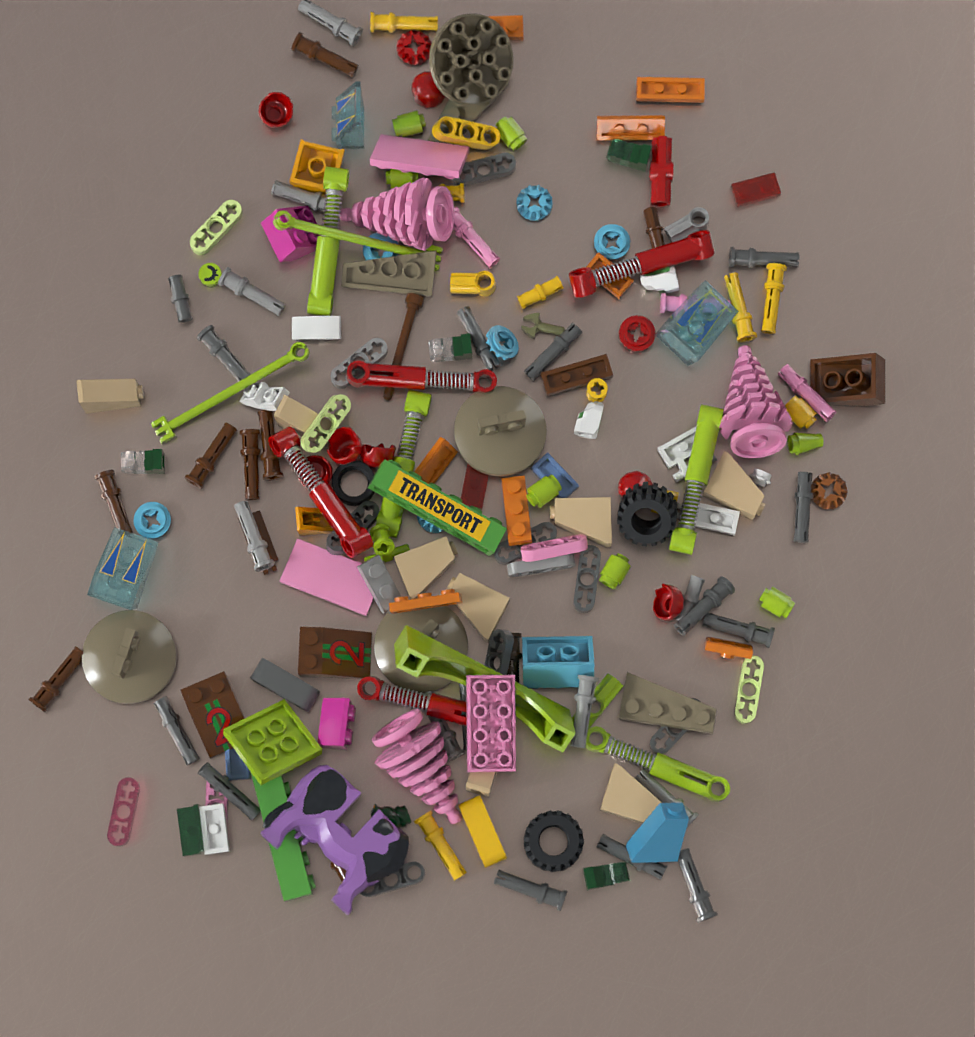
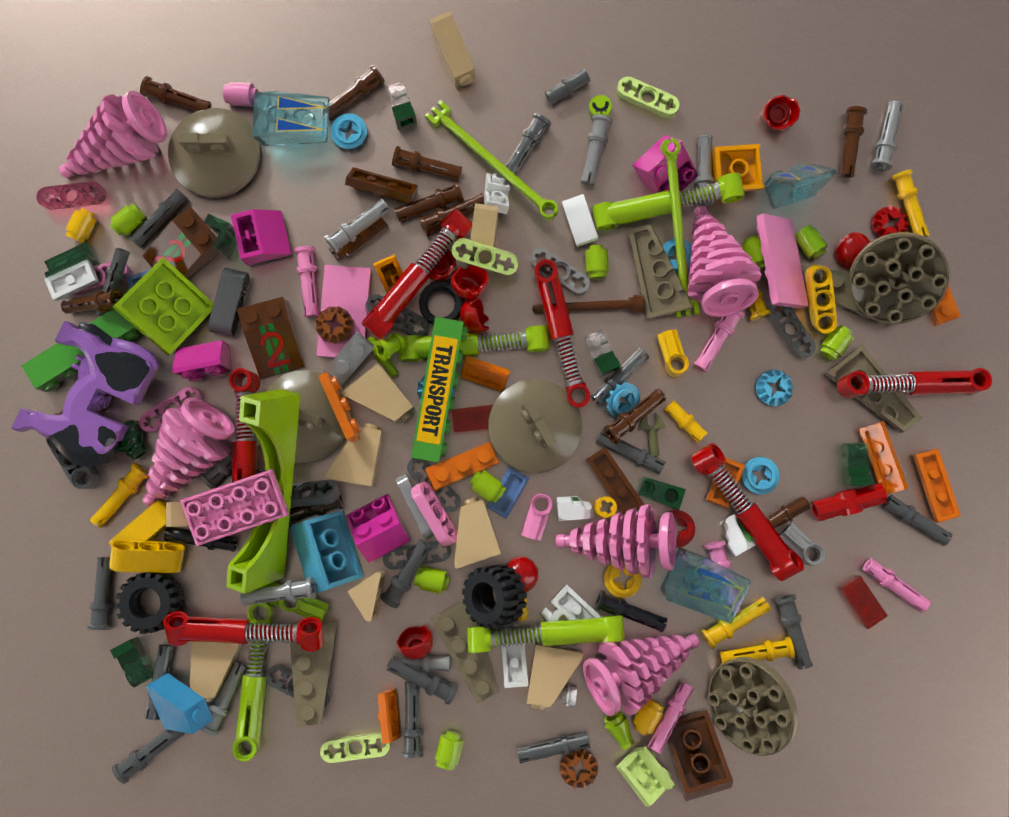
camera: 70 degrees right, 5 degrees up
none -> bright pink plant [59,91,168,178]
none -> reddish brown pin [61,289,124,314]
none -> yellow brick [65,207,97,243]
none -> yellow beam [109,540,185,573]
none -> lime brick [110,203,146,236]
none -> bright pink beam [139,387,204,433]
none -> red piece [163,611,324,652]
none -> black pin [164,527,238,552]
none -> clear green panel [204,214,237,259]
none -> bright pink brick [223,82,259,107]
none -> dark pink slope [231,209,292,266]
none -> bright pink pin [294,246,319,318]
none -> dark orange gear [316,306,353,343]
none -> reddish brown plate [345,167,418,203]
none -> dark pink slope [346,493,411,563]
none -> tan slope [347,570,386,622]
none -> dark grey pin [380,539,433,608]
none -> dark tan wing [431,601,499,704]
none -> bright pink piece [521,493,552,541]
none -> bright pink plant [555,504,676,579]
none -> lime brick [585,245,609,279]
none -> black pin [594,590,667,632]
none -> reddish brown pin [603,388,666,444]
none -> yellow gear [604,563,642,598]
none -> yellowish green bracket [616,746,675,807]
none -> leg [638,477,686,510]
none -> dark tan bracket [707,657,798,756]
none -> dark tan wing [825,345,922,433]
none -> red piece [837,368,992,399]
none -> bright pink pin [863,558,931,613]
none -> dark grey pin [883,495,953,546]

